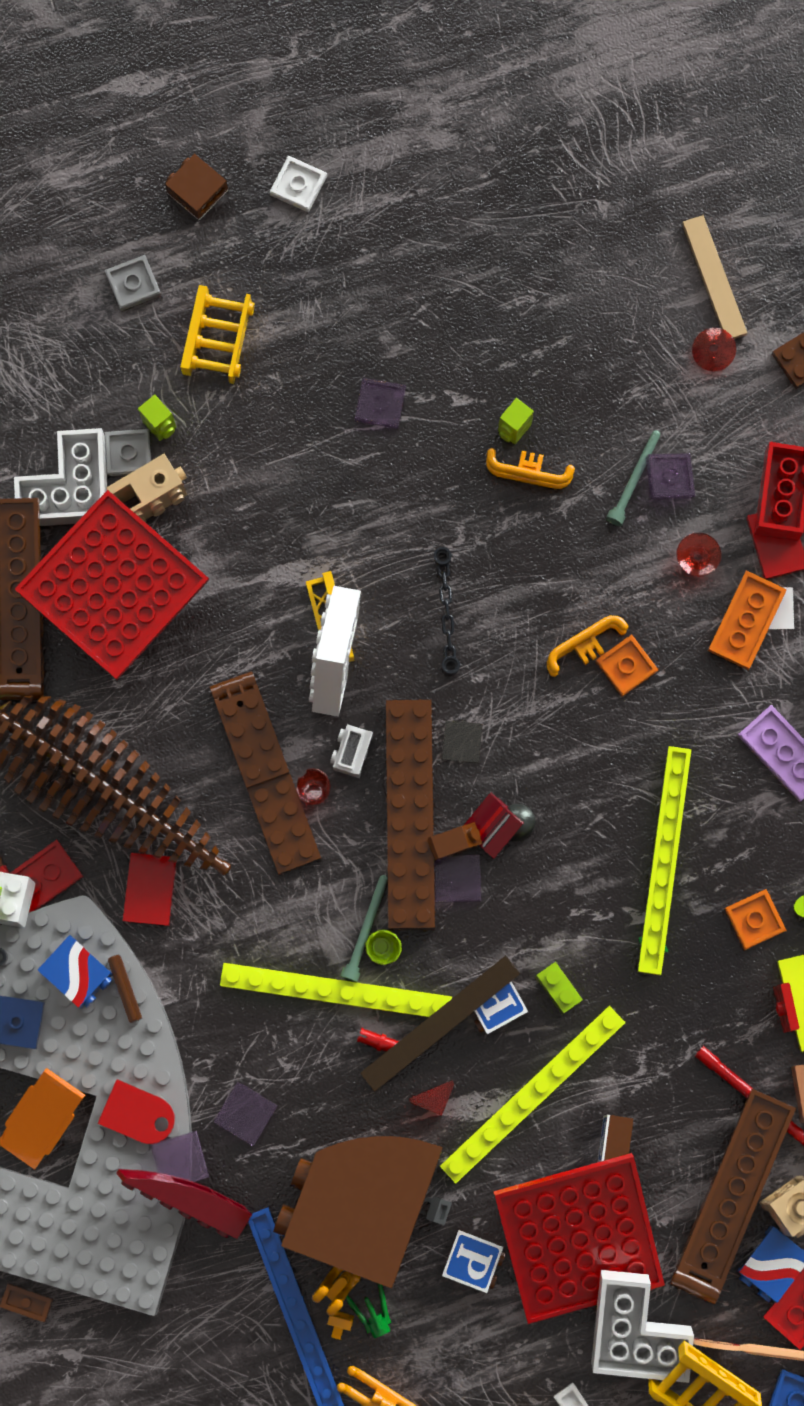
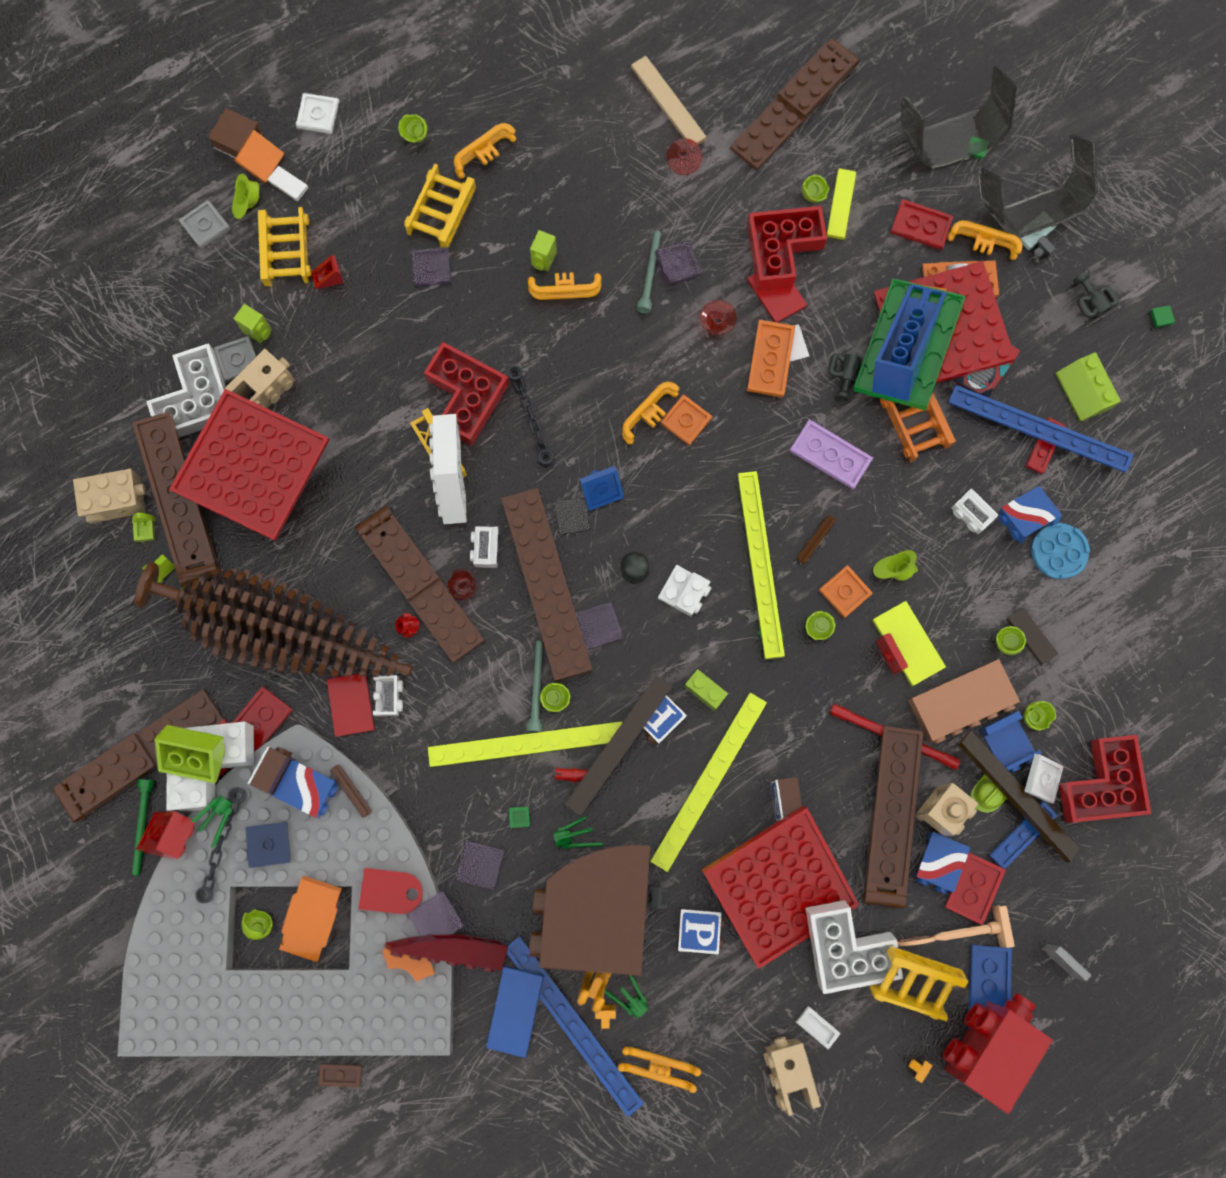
camera: 20 degrees left, 0 degrees up
clear red slope [409,1080,454,1116] -> none
reddish brown slope [427,822,483,860] -> none
dark red slope [464,792,524,858] -> none
none -> lime piece [232,174,259,219]
none -> orange tile [234,130,284,183]
none -> reddish brown piece [247,746,296,795]
none -> white tile [267,166,308,202]
none -> red slope [311,255,343,289]
none -> white window [373,675,403,717]
none -> orange tile [382,949,435,982]
none -> red gear [395,613,419,638]
none -> lime hair [398,114,428,143]
none -> yellow fence [404,164,476,250]
none -> red brick [424,342,509,446]
none -> light orange piece [454,123,516,179]
none -> blue tile [486,966,544,1058]
none -> green tile [509,807,530,828]
none -> green plant [553,816,603,850]
none -> blue tile [579,466,624,511]
none -> white plate [658,565,712,617]
none -> reddish brown axle [797,515,836,564]
none -> lime hair [805,611,836,640]

